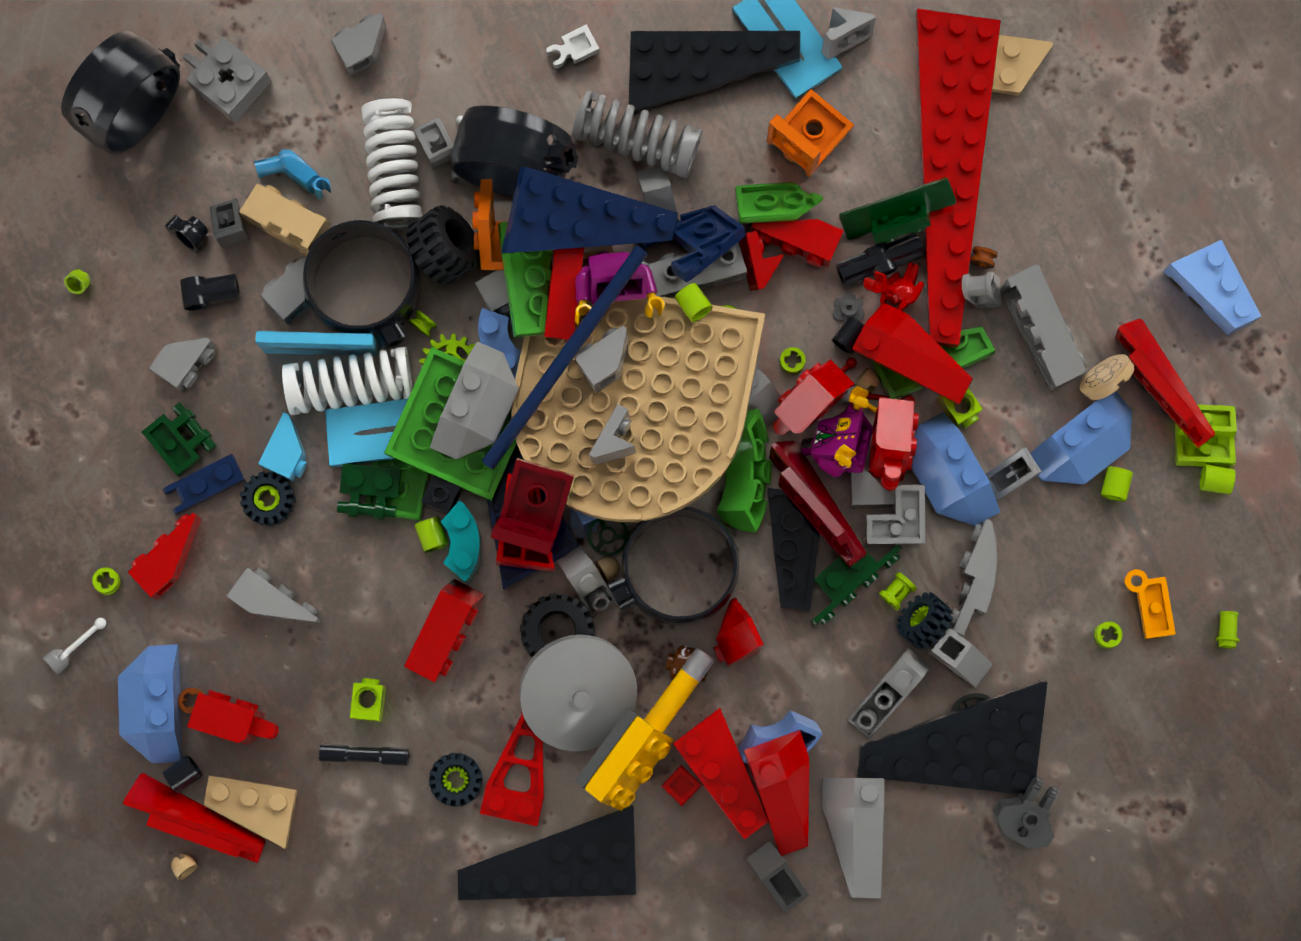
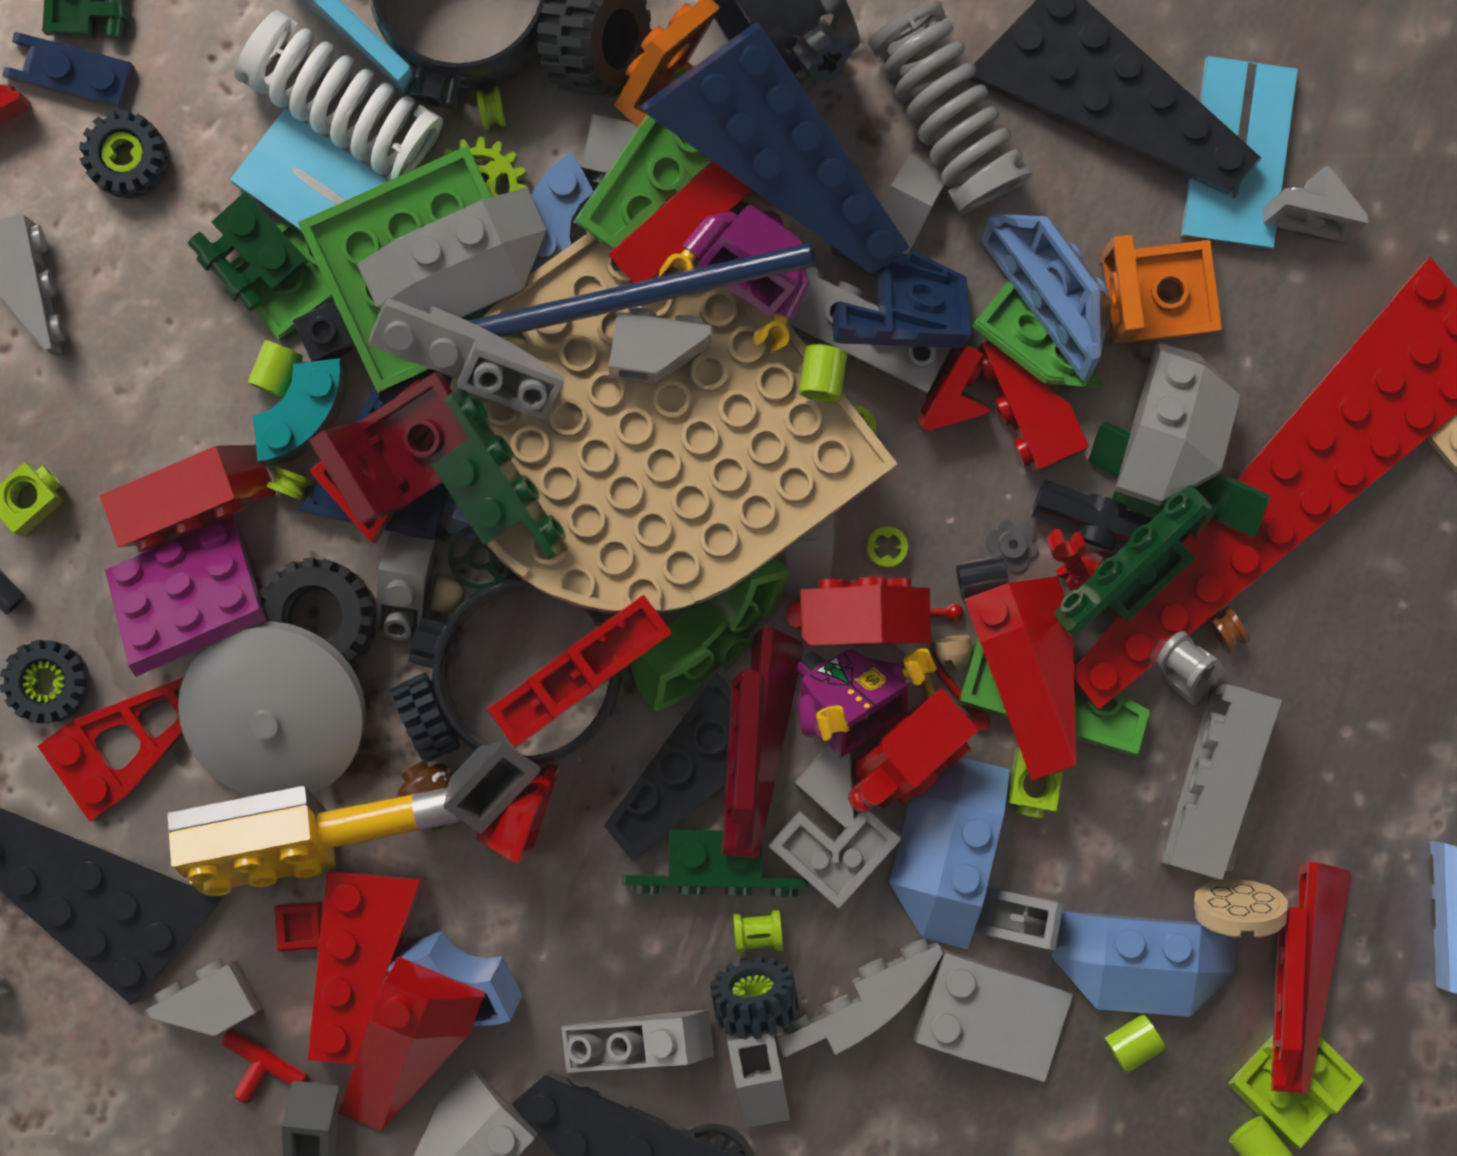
camera: 40 degrees right, 5 degrees up
medium azure slope [258,412,307,482] -> none
light grey slope [589,404,636,465] -> none
none -> magenta plate [105,516,266,677]
none -> light grey slope [146,959,263,1036]
none -> red piece [221,1029,308,1104]
none -> lime bush [267,466,314,502]
none -> light grey slope [368,297,564,420]
none -> black bush [390,672,460,764]
none -> dark green bracket [432,390,568,560]
none -> dark grey slope [443,740,540,834]
none -> red slope [487,595,672,749]
none -> light grey slope [912,949,1073,1082]
none -> medium blue wedge [981,214,1112,382]
none -> dark green bracket [1054,485,1212,636]
none -> light grey wedge [1115,340,1240,506]

